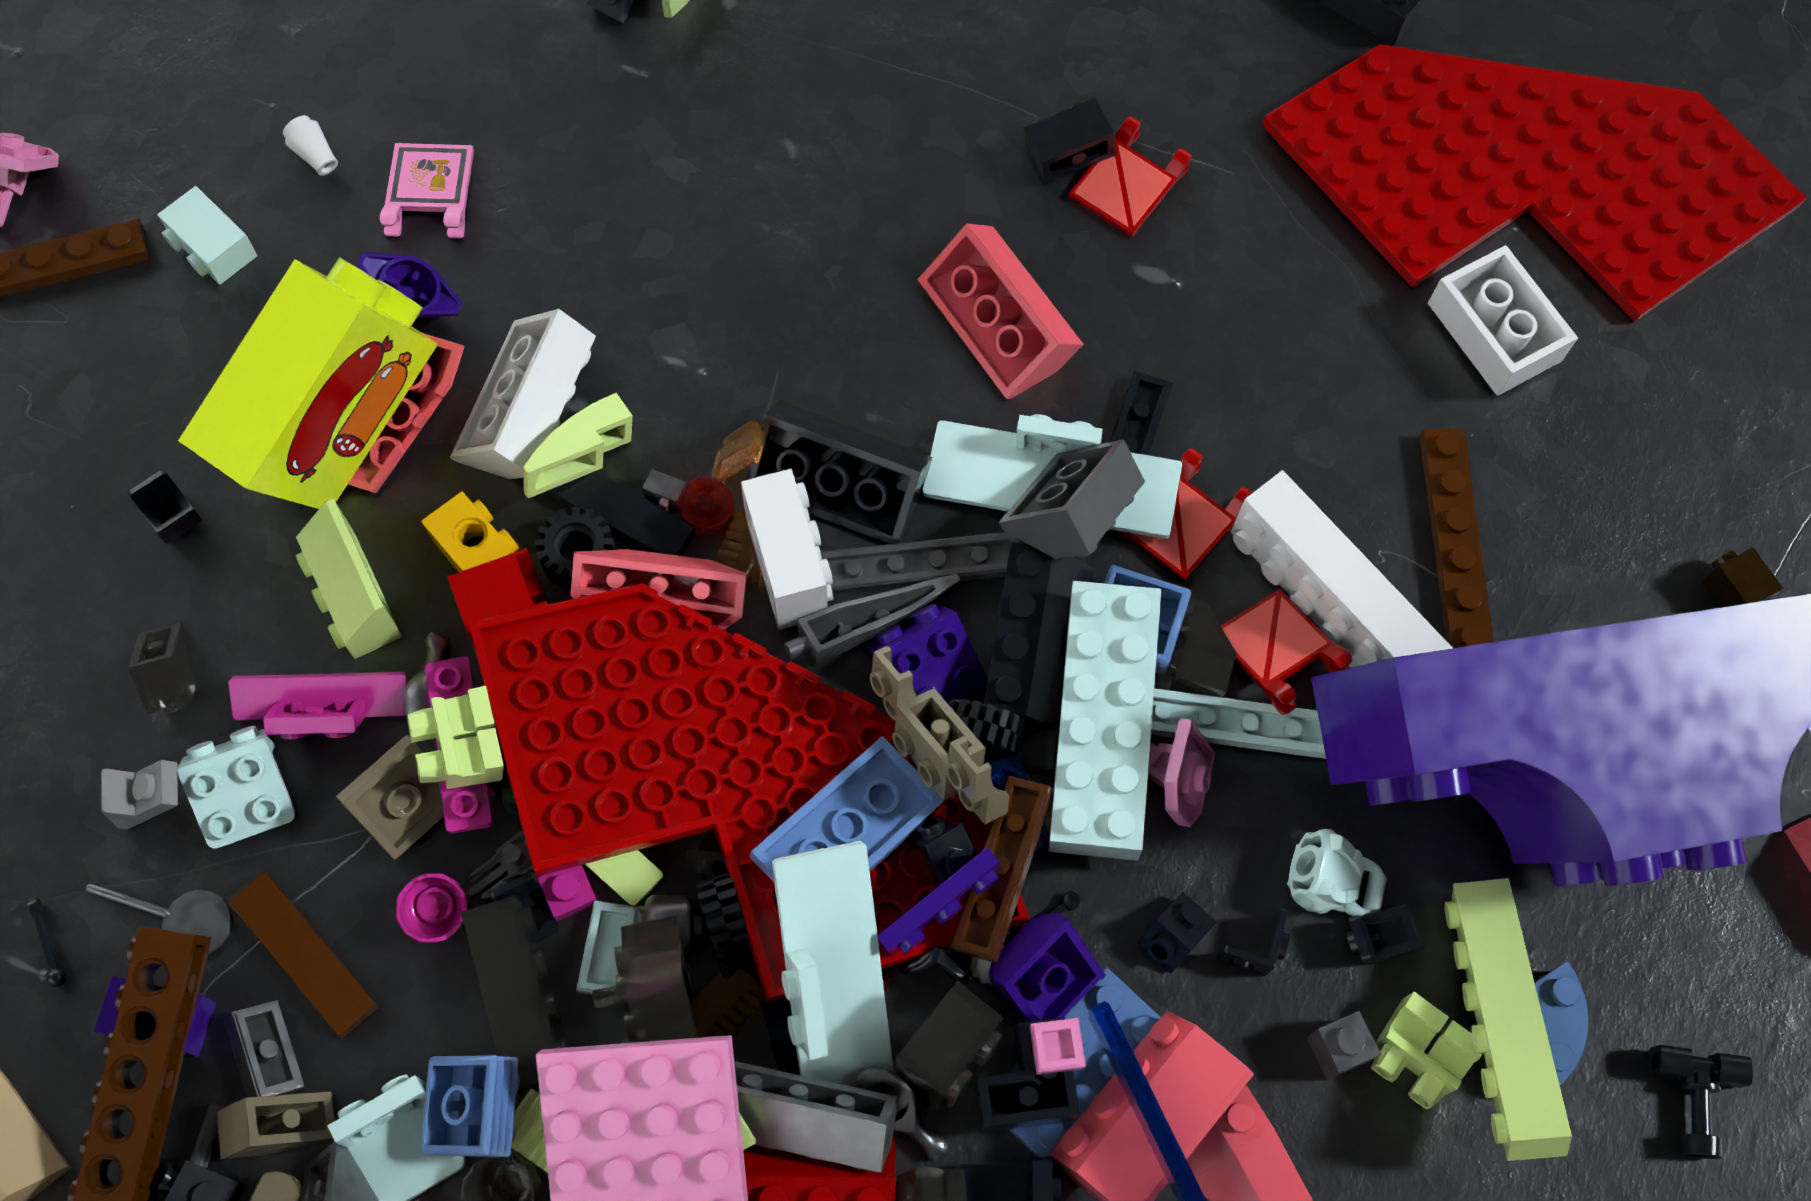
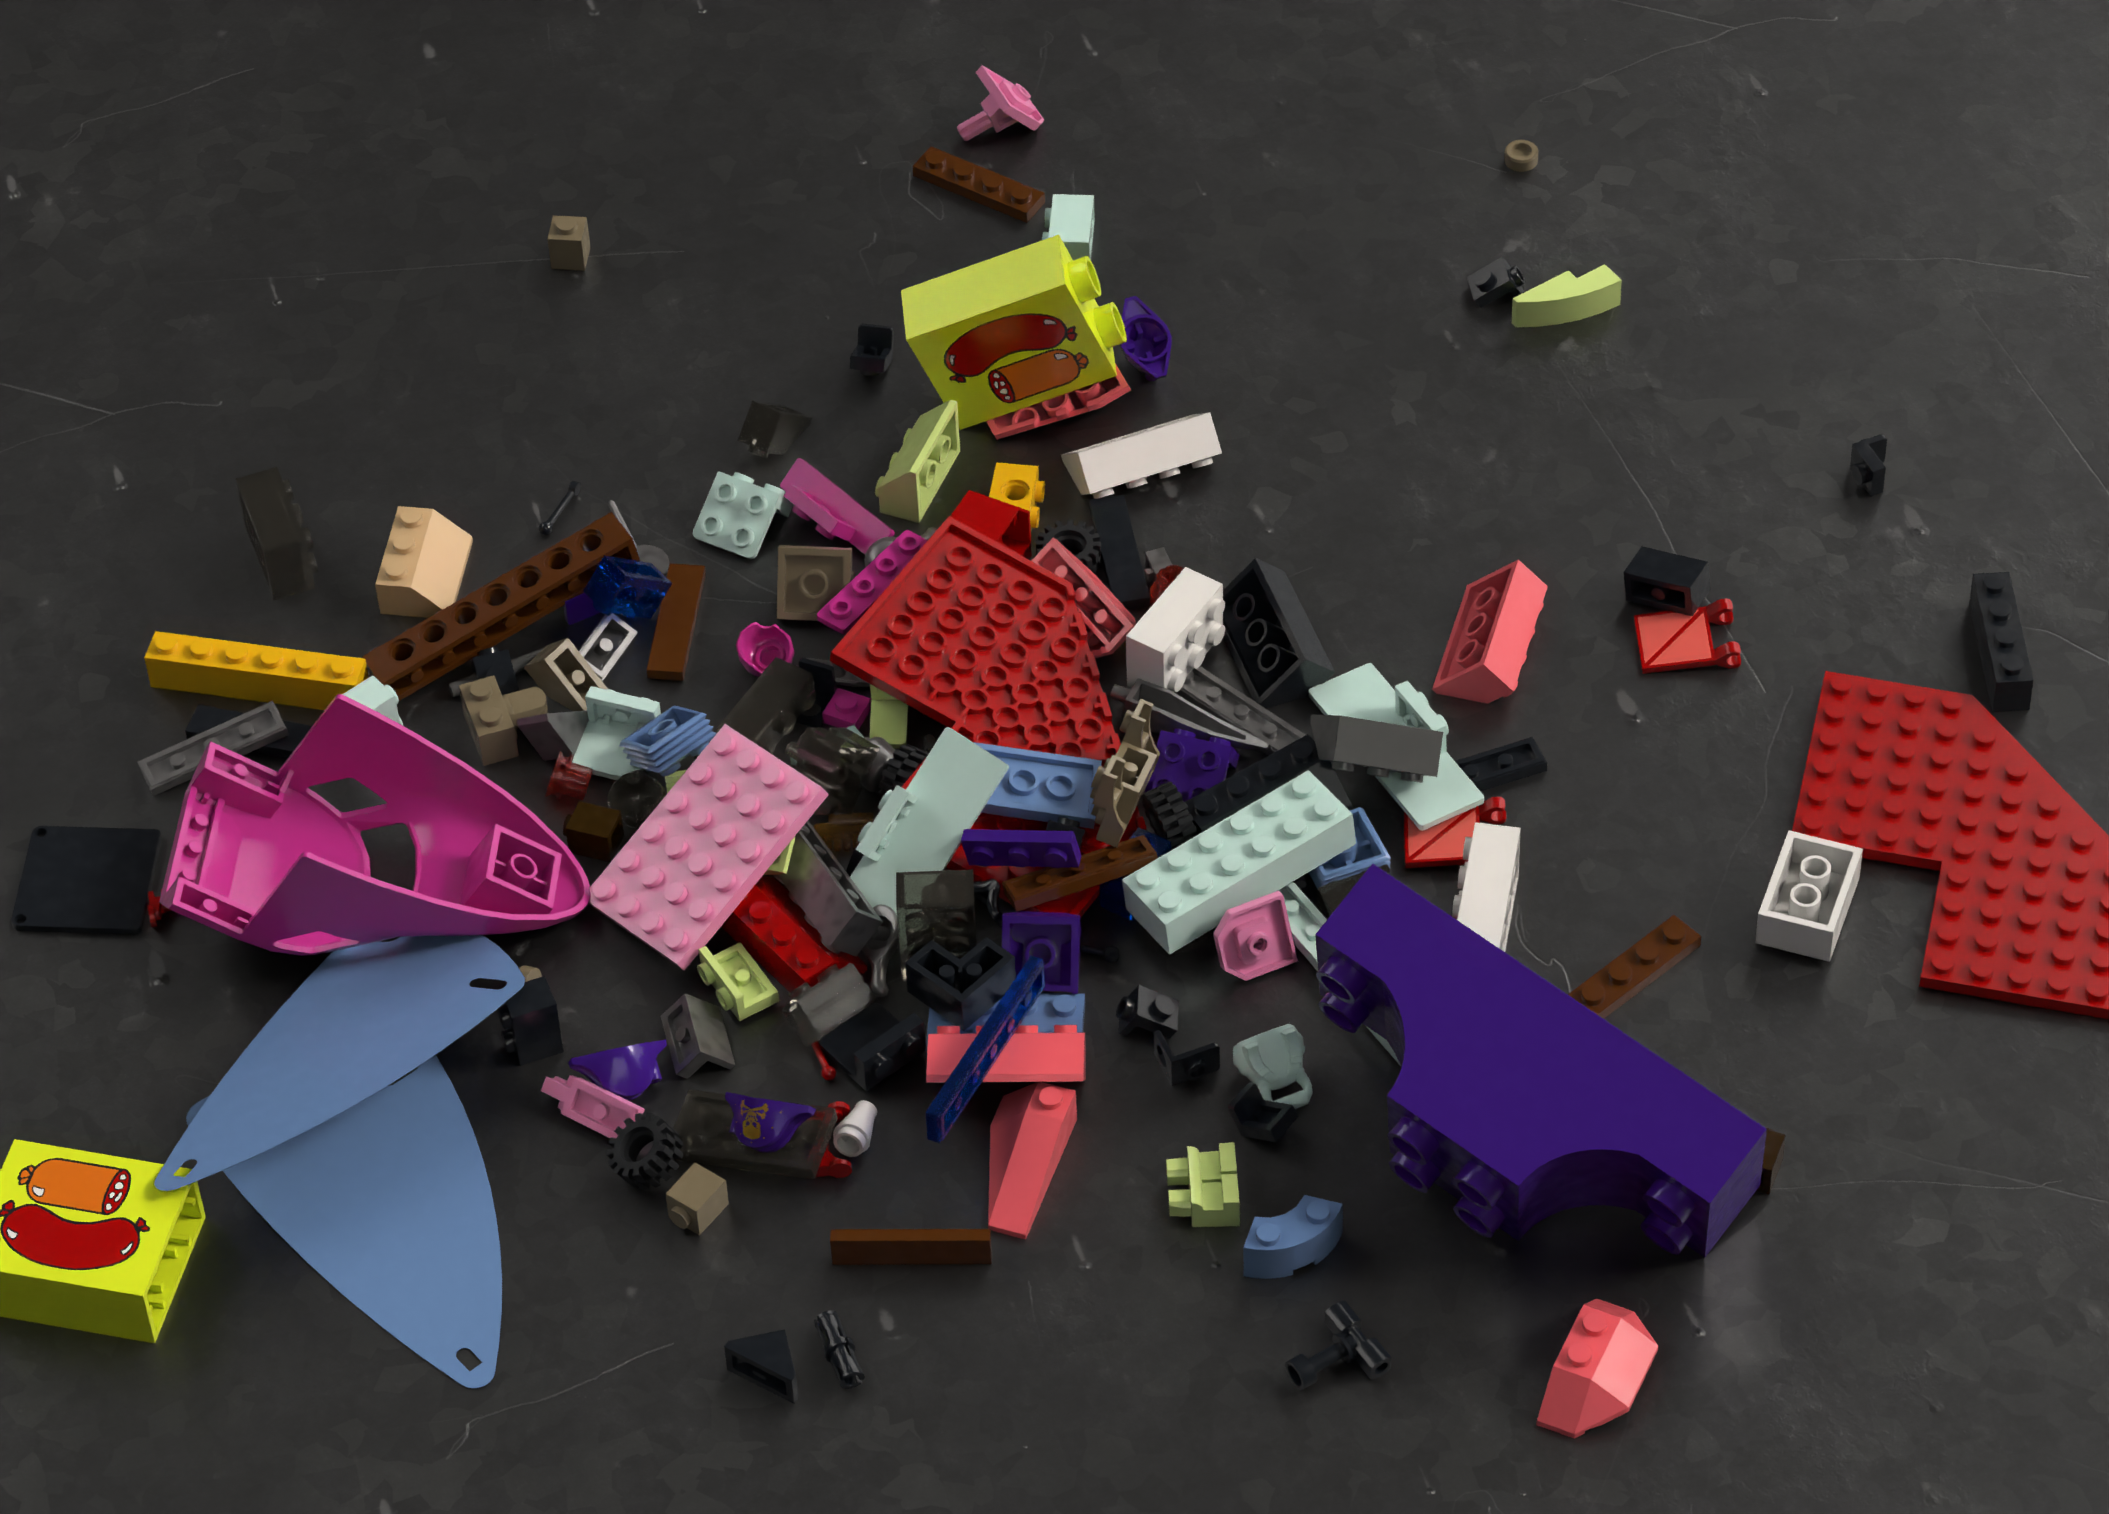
camera: 55 degrees right, 20 degrees down
light grey slope [101,760,178,830] -> none
white cone [283,115,338,176] -> none
bright pink flag [380,143,474,238] -> none
yellowish green hips [407,686,504,789] -> none
yellowish green slope [523,393,633,498] -> none
clear orange piece [711,420,765,486] -> none
bright pink tile [1029,1018,1086,1075] -> none
flat silver brick [1306,1011,1381,1080] -> none
yellowish green brick [1445,878,1572,1161] -> none
none -> clear blue brick [583,555,672,619]

